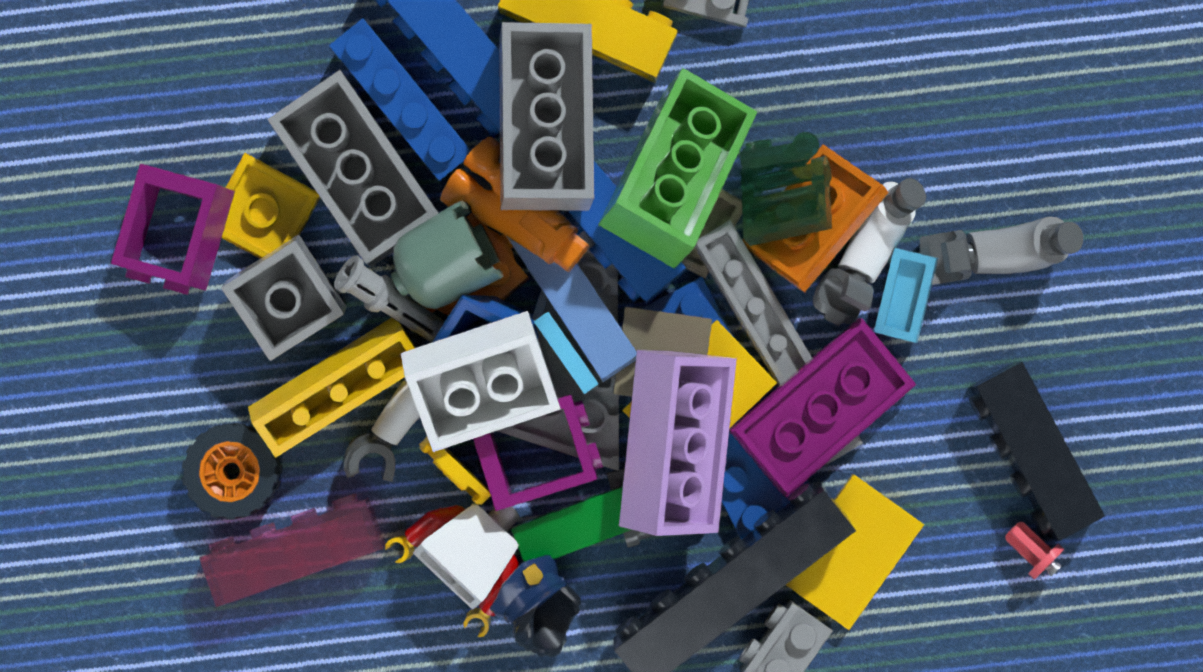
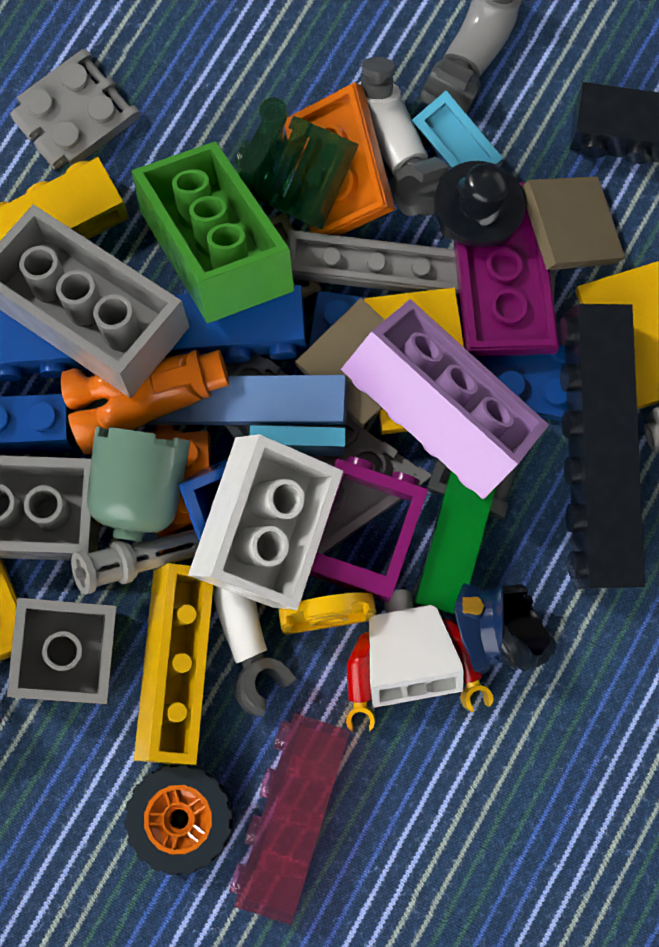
camera: 55 degrees left, 10 degrees down
none -> black plate [434,161,526,248]
none -> dark tan tile [521,176,625,270]

